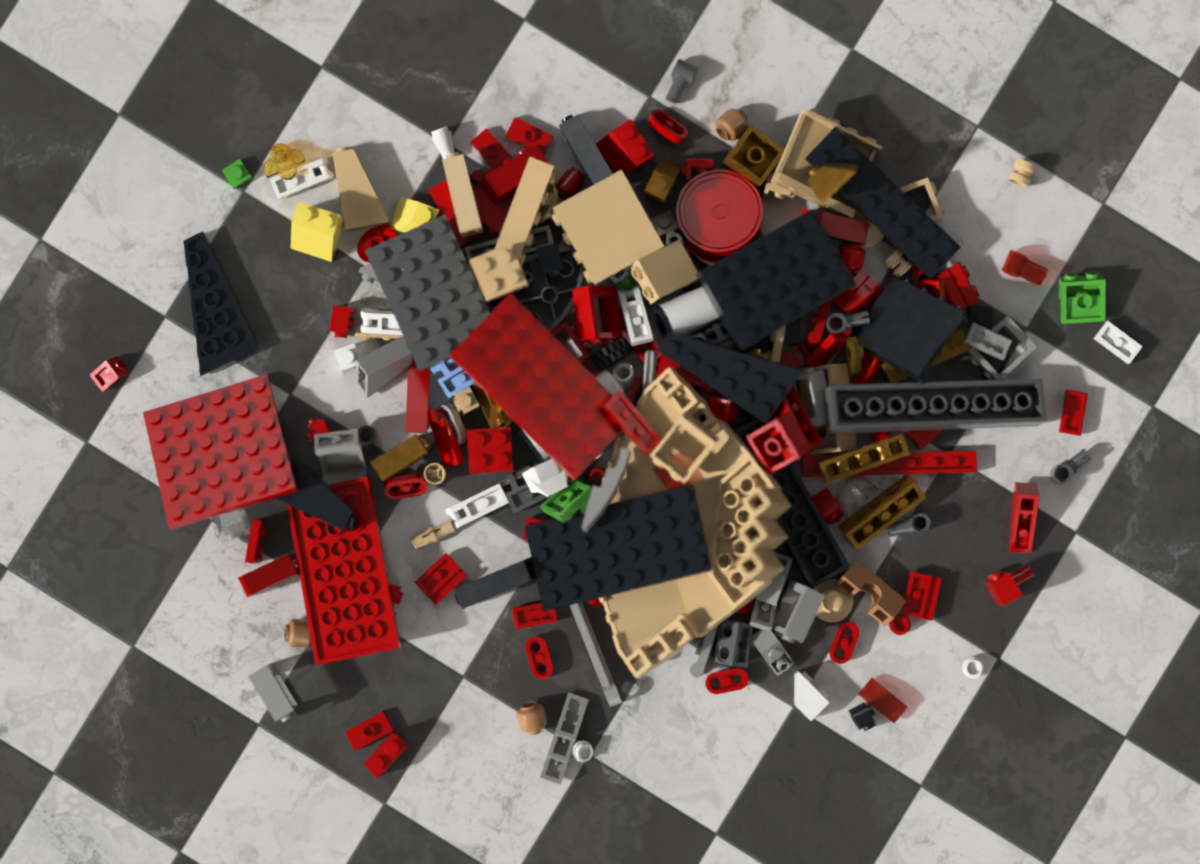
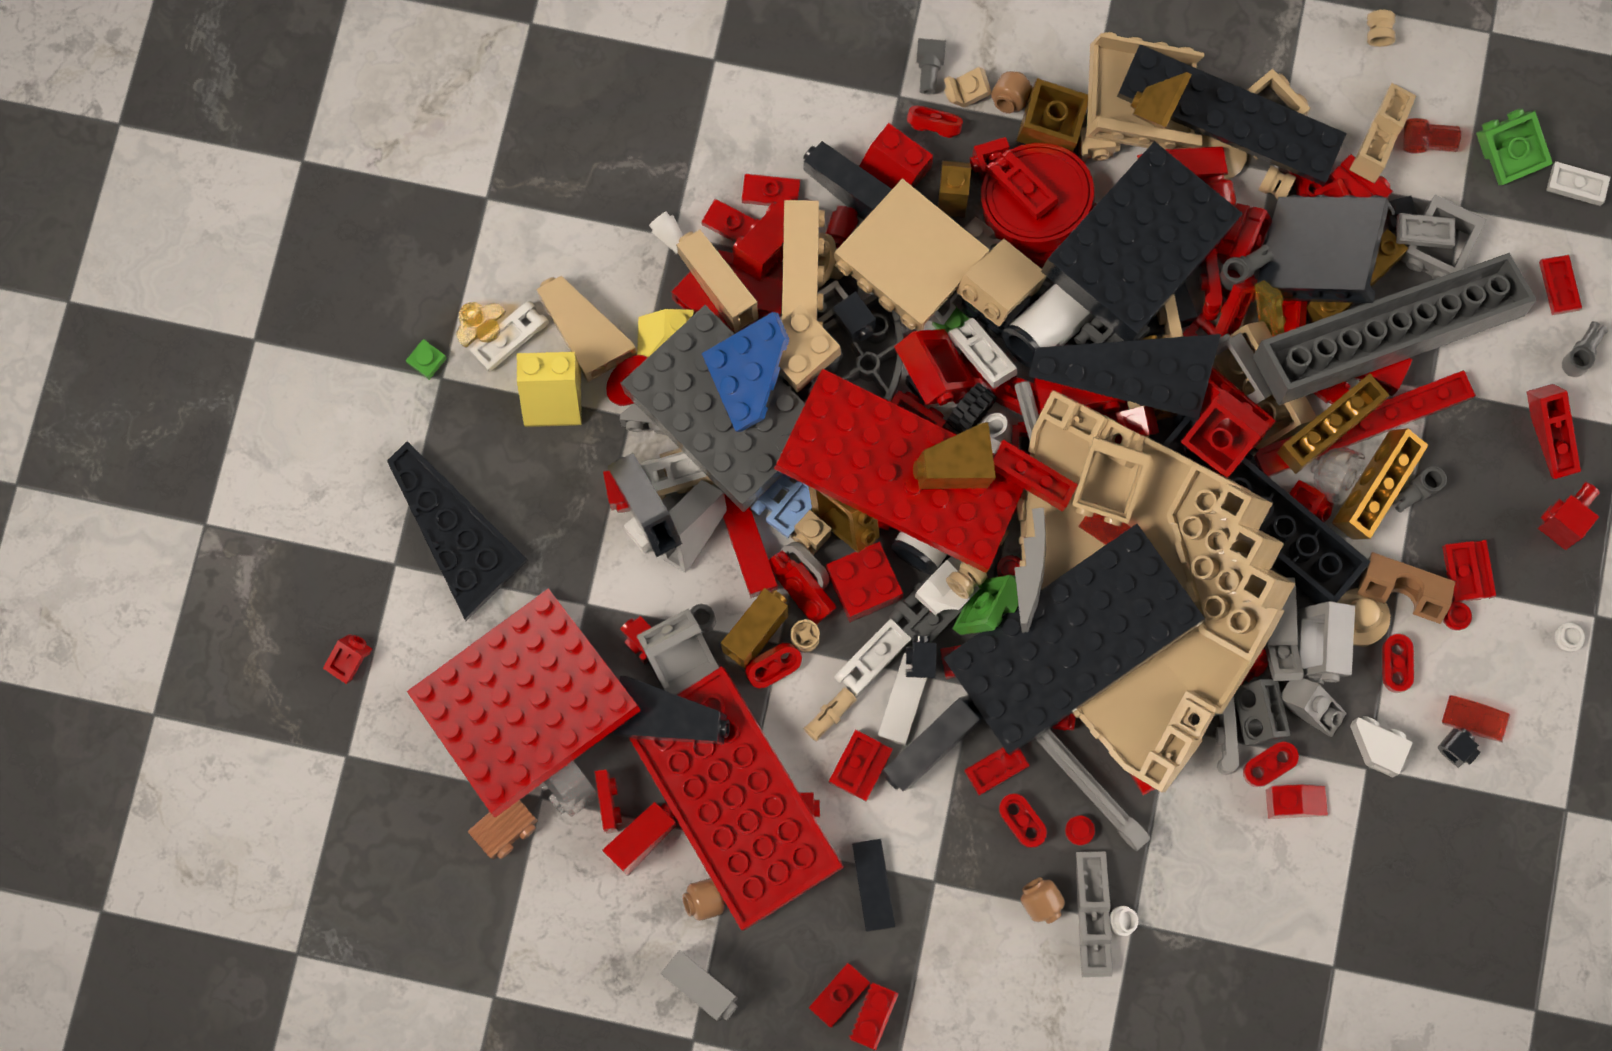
camera: 20 degrees left, 10 degrees down
none -> nougat brick [468,800,538,860]
none -> slope [607,453,683,557]
none -> blue plate [702,312,789,432]
none -> black tile [852,839,895,932]
none -> white tile [877,653,927,745]
none -> black brick [905,635,937,678]
none -> pearl gold slope [913,423,995,489]
none -> tan bracket [944,67,992,108]
none -> tan wheel [946,562,987,599]
none -> red plate [985,150,1058,220]
none -> red plate [1065,816,1095,846]
none -> red slope [1266,785,1328,819]
none -> tan slope [1350,83,1416,183]

